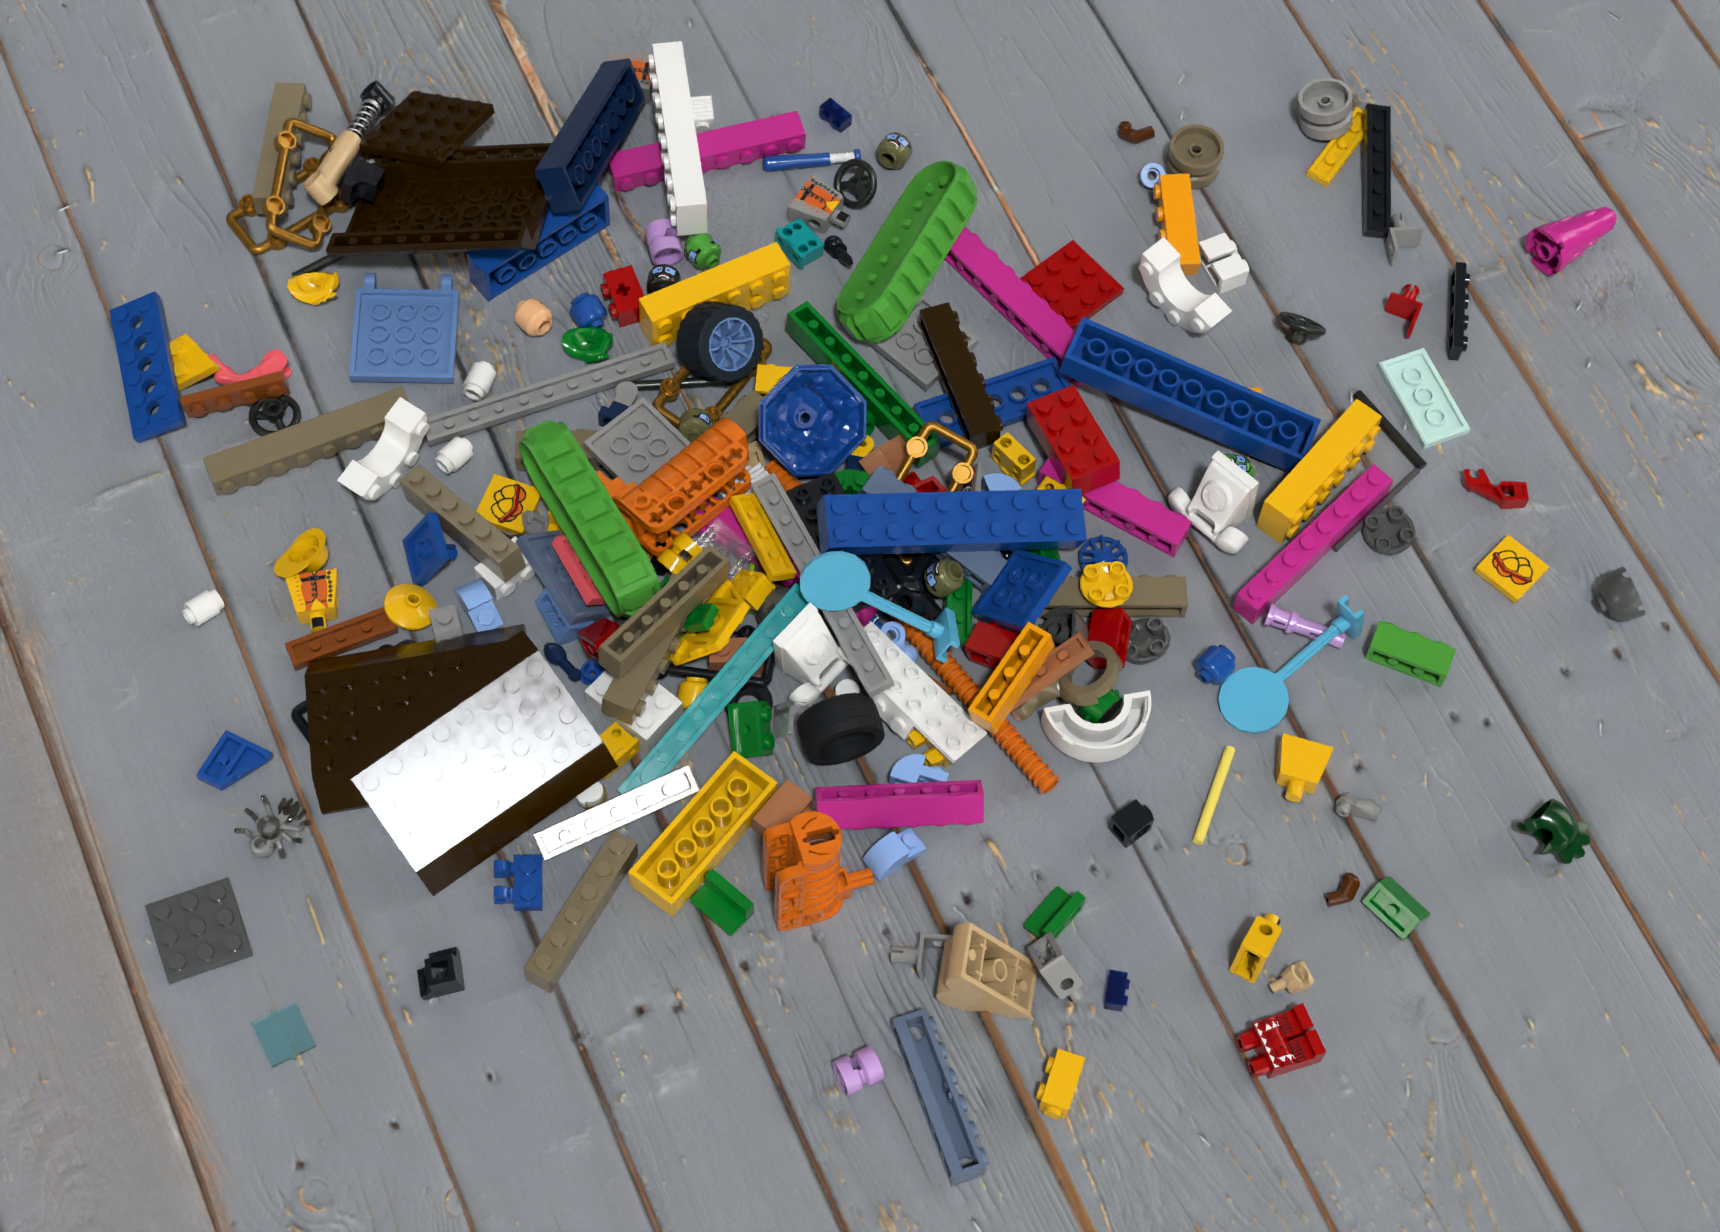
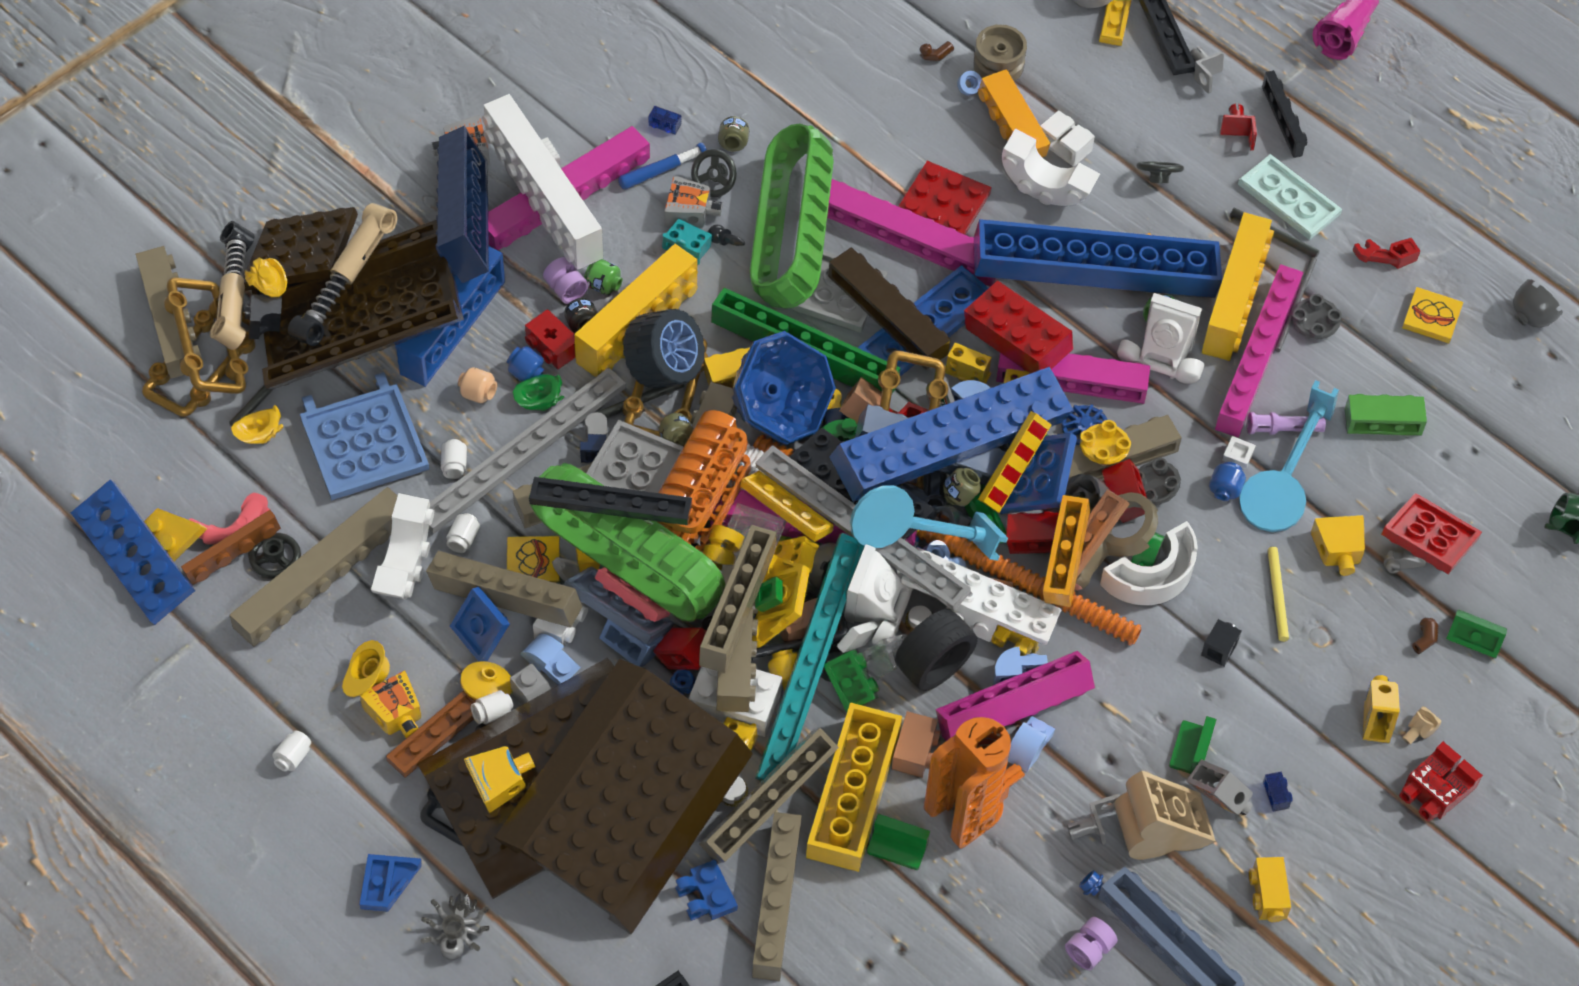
camera: 20 degrees left, 5 degrees down
none -> yellow hat [244,257,287,297]
none -> piece [288,203,397,346]
none -> yellow torso [464,746,535,813]
none -> white brick [471,690,513,724]
none -> black plate [529,477,692,526]
none -> white tile [837,620,880,653]
none -> yellow tile [978,411,1051,513]
none -> blue plate [1079,870,1104,896]
none -> white plate [1222,436,1256,470]
none -> red plate [1381,493,1482,575]

